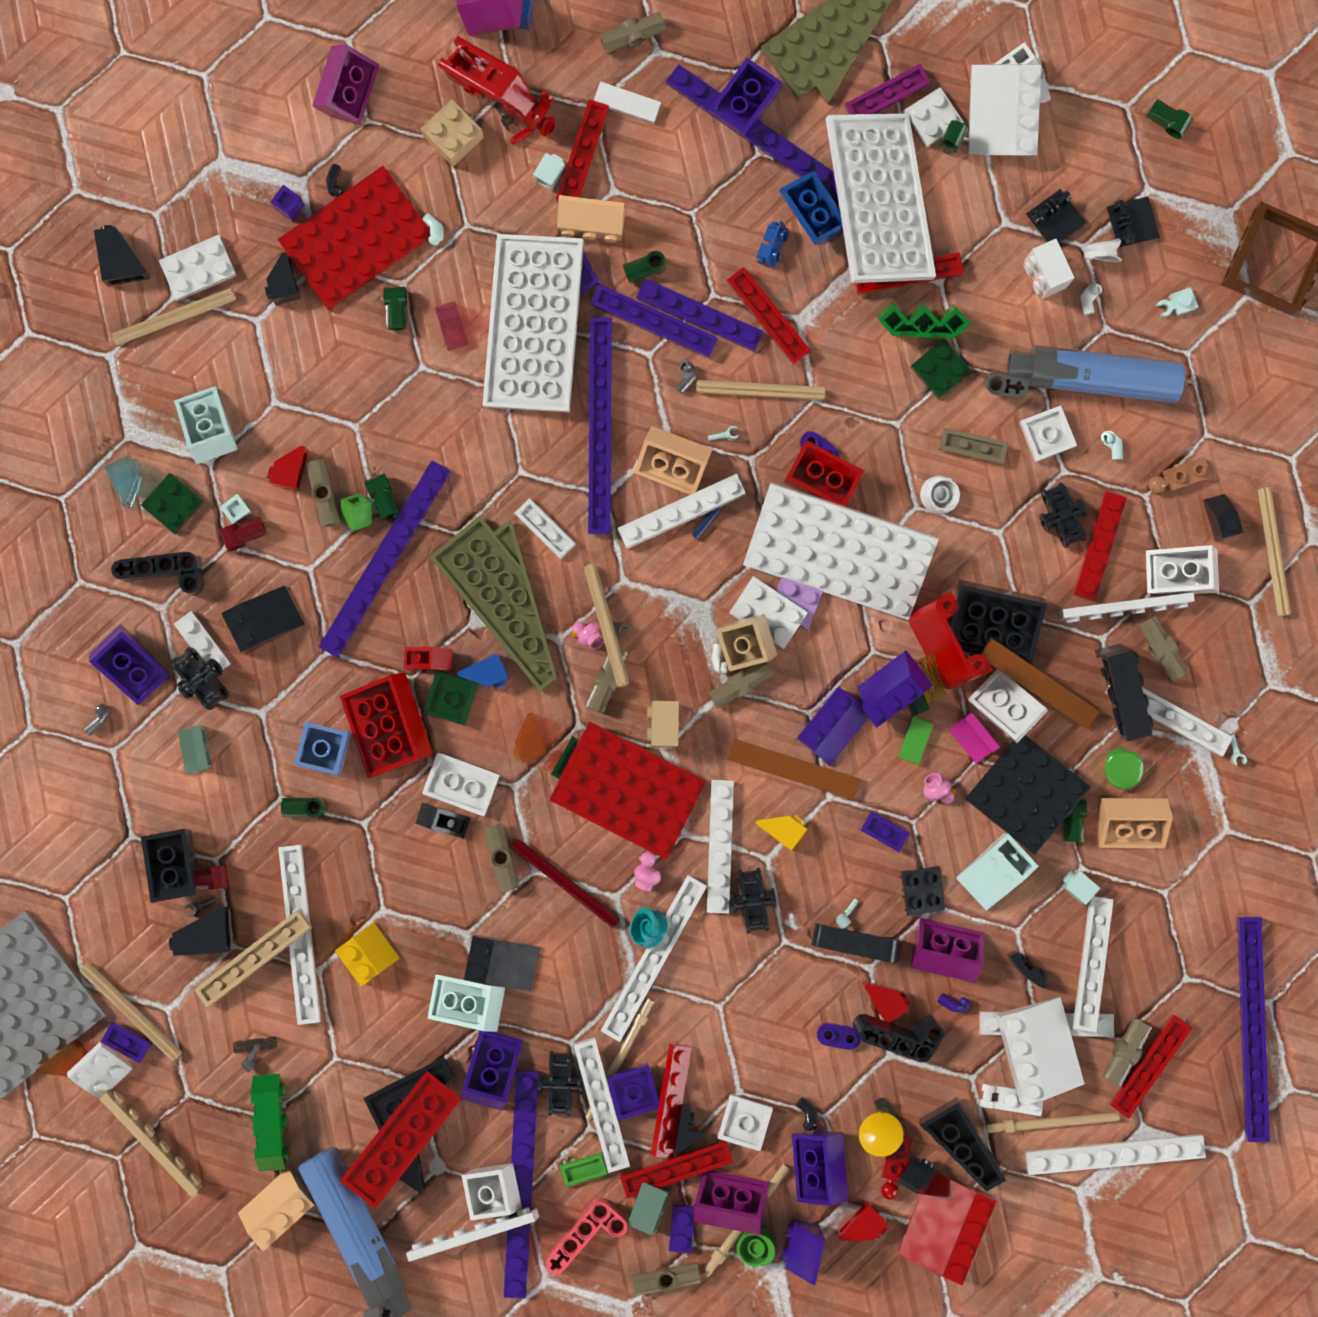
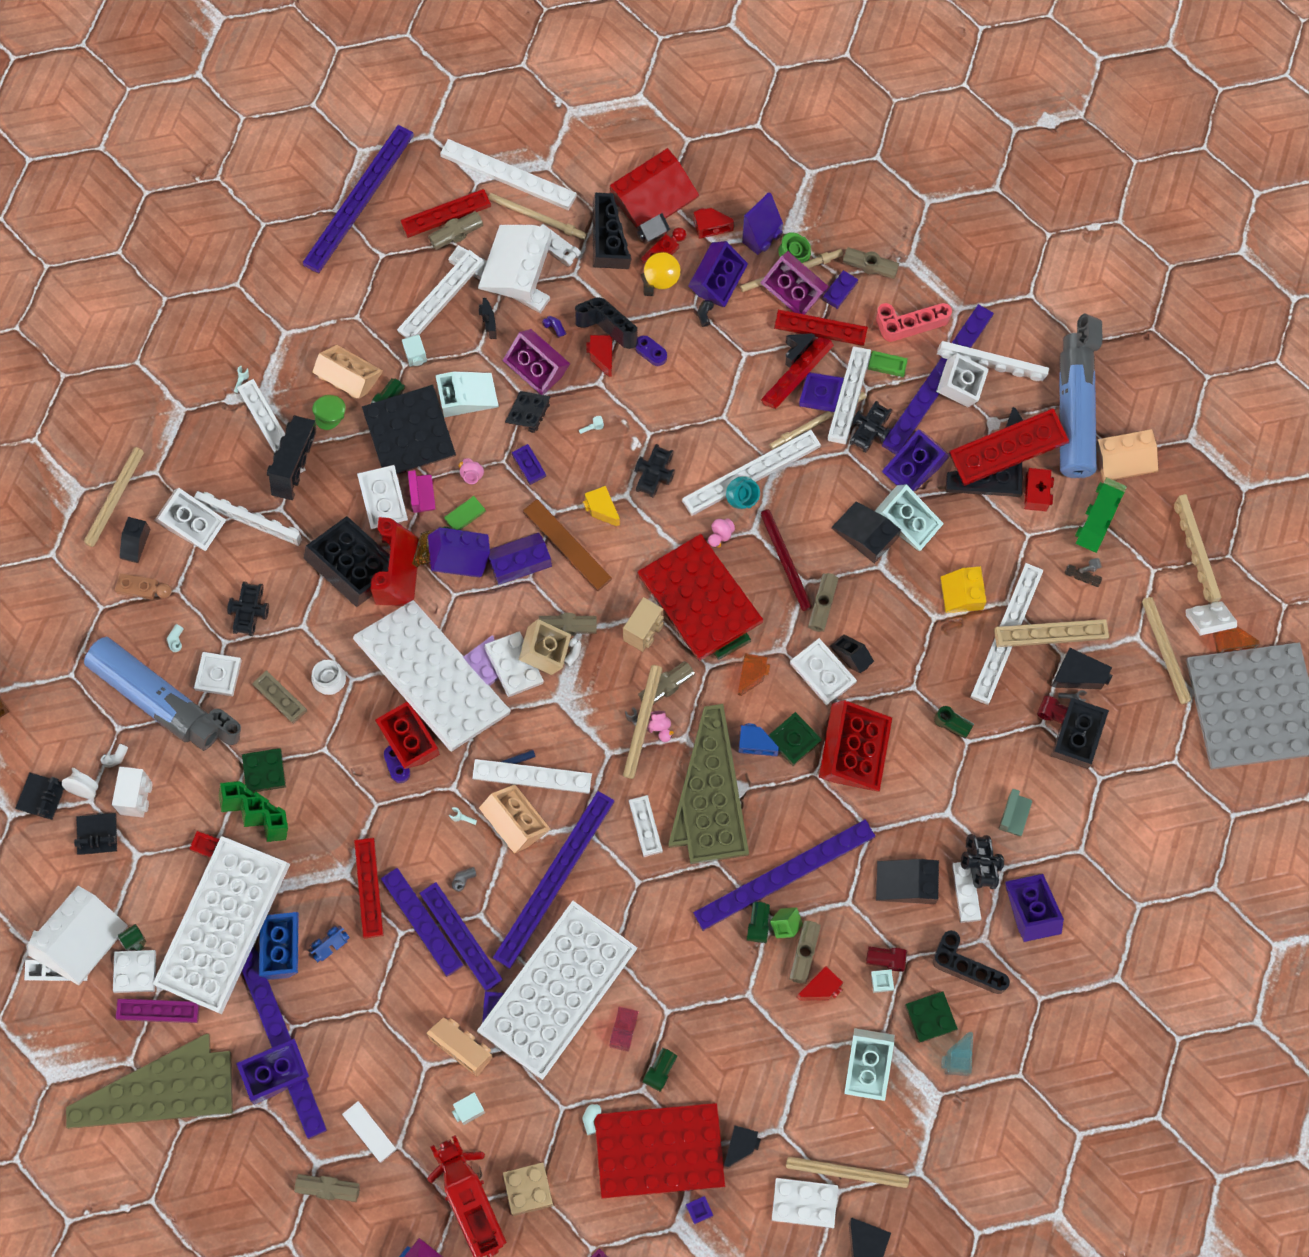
camera: 145 degrees left, 15 degrees down
flat silver arm [84,703,110,735] -> none
dark purple plate [100,1021,152,1063] -> none
medium blue brick [294,722,352,776] -> none
black arm [326,164,343,197] -> none
red slope [403,647,453,671] -> none
red plate [556,99,609,203] -> none
dark green piece [623,251,667,284] -> none
sand green panel [628,1182,672,1235] -> none
tan axle [696,380,825,400] -> none
white plate [707,780,734,914] -> none
white plate [717,1094,773,1151] -> none
black beam [811,923,903,963] -> none
dark orange tile [979,638,1100,729] -> none
red plate [1073,491,1127,601] -> none
dark tan piece [1138,616,1189,682] -> none
light aqua plate [1156,287,1198,318] -> none
none -> red brick [1024,468,1054,512]

